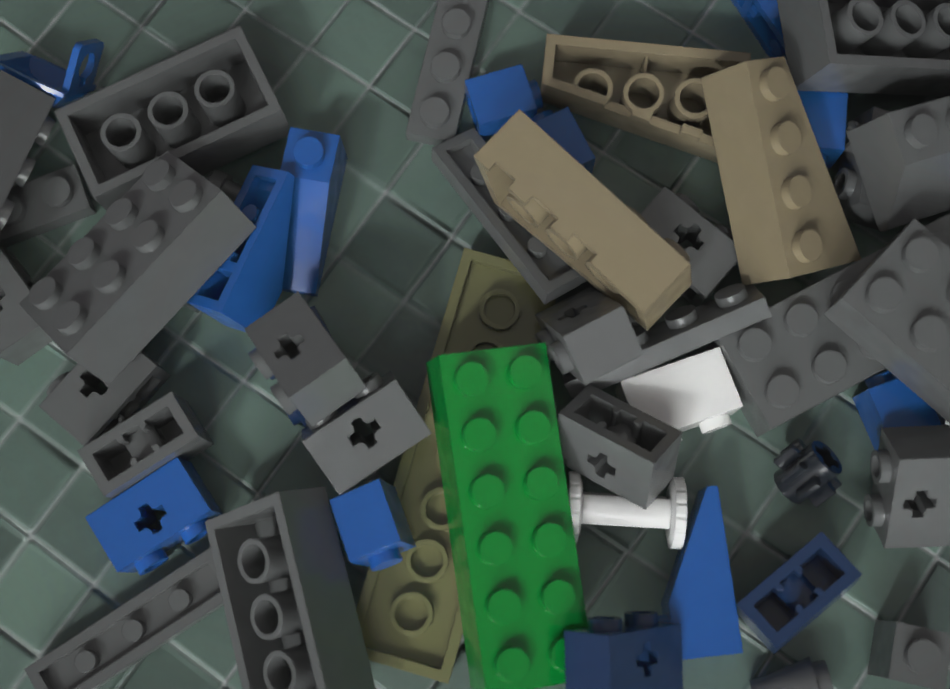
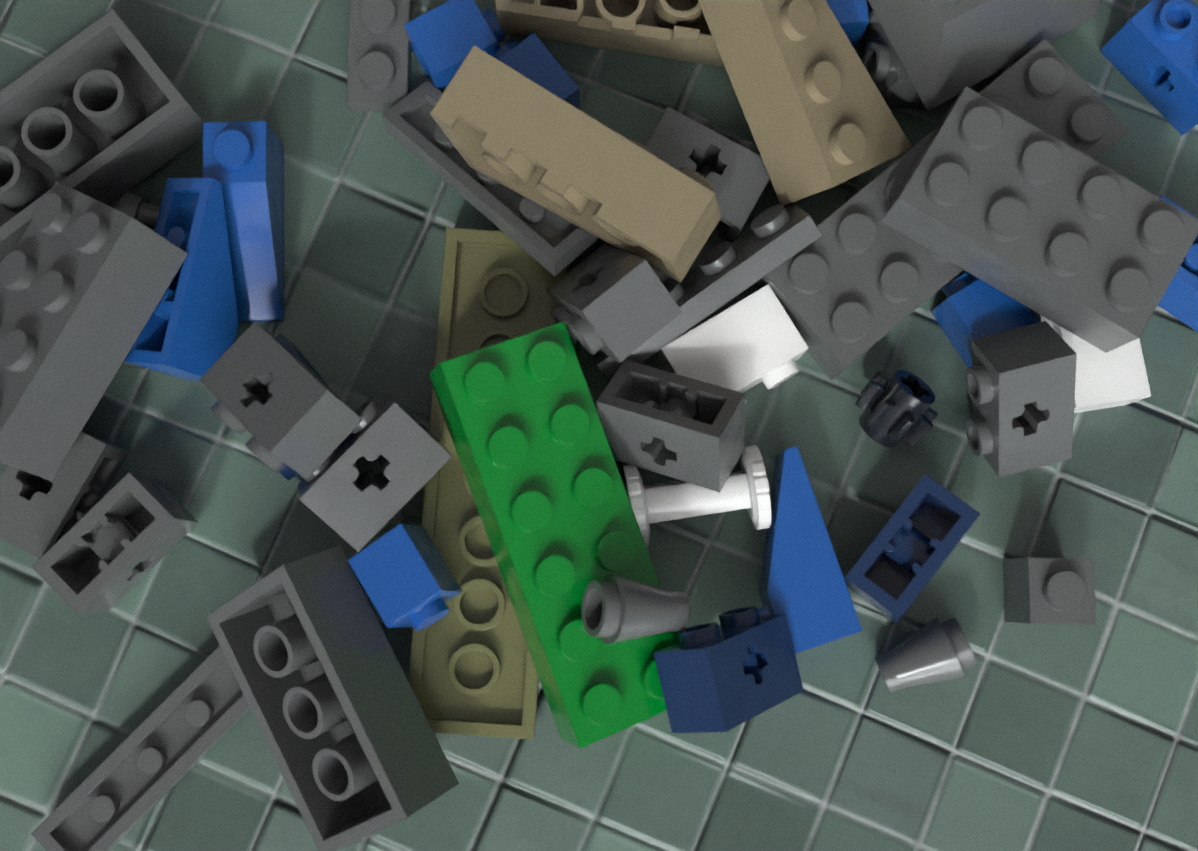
camera: 20 degrees left, 5 degrees up
blue brick [85,457,223,576] -> none
none -> dark grey cone [582,574,690,644]

